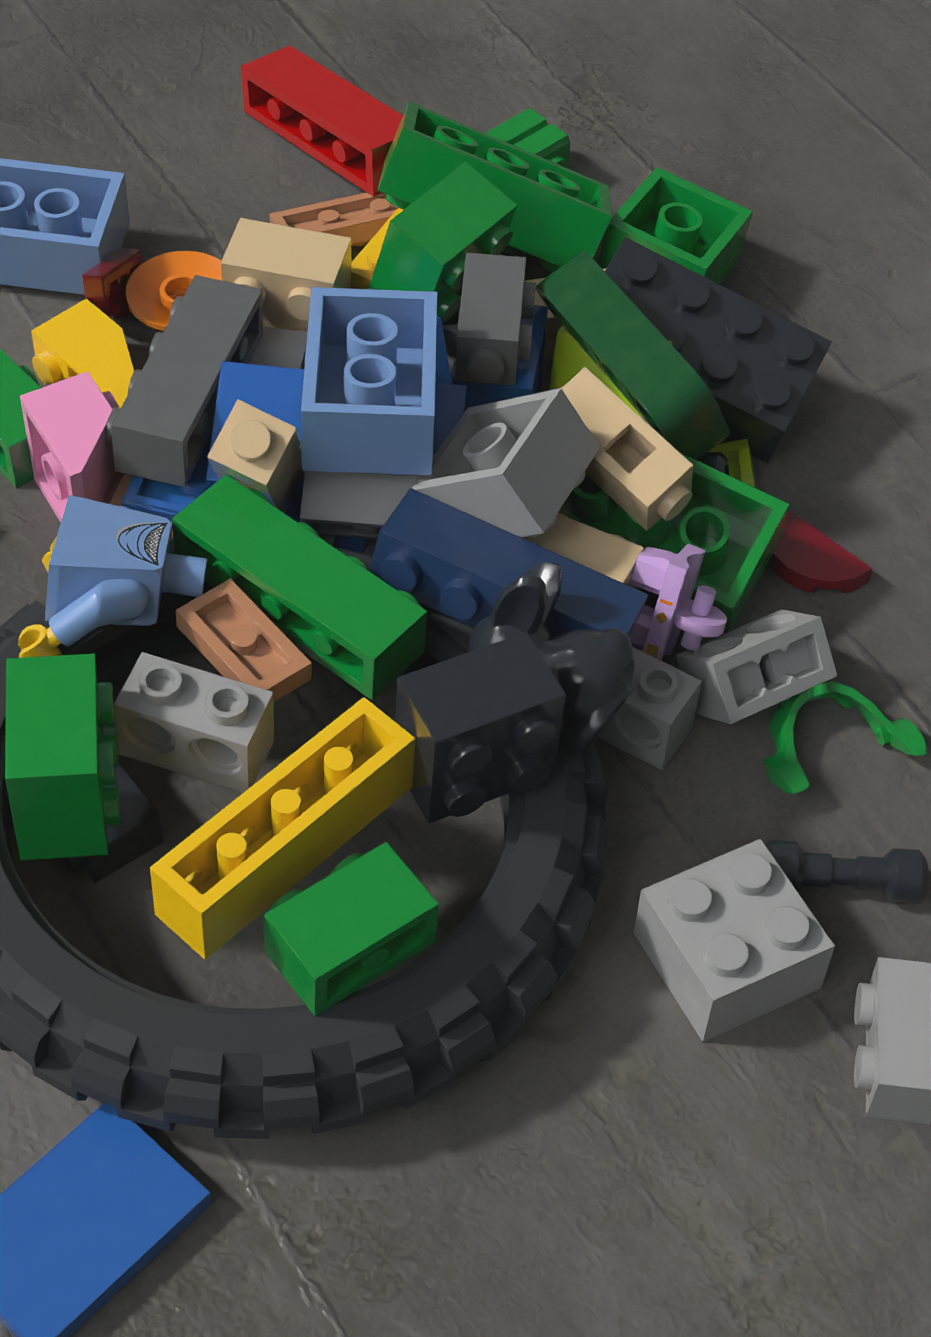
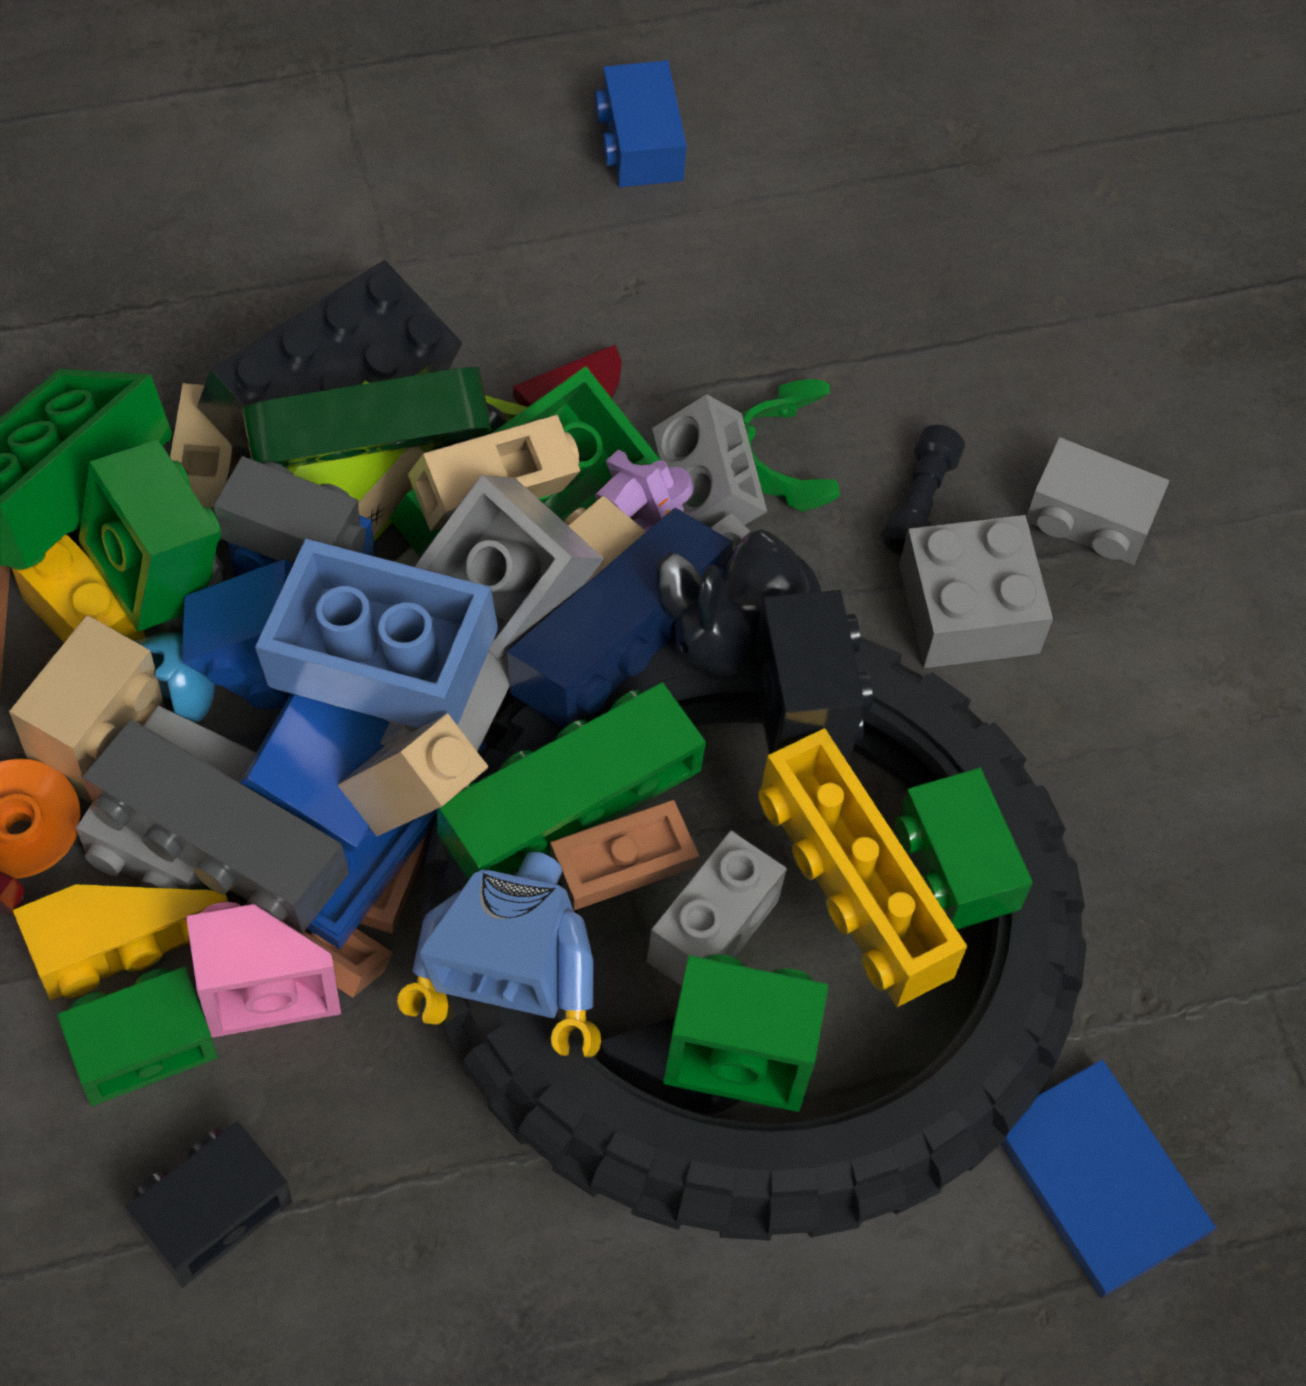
camera: 75 degrees left, 10 degrees up
green brick [598,167,753,285] -> none

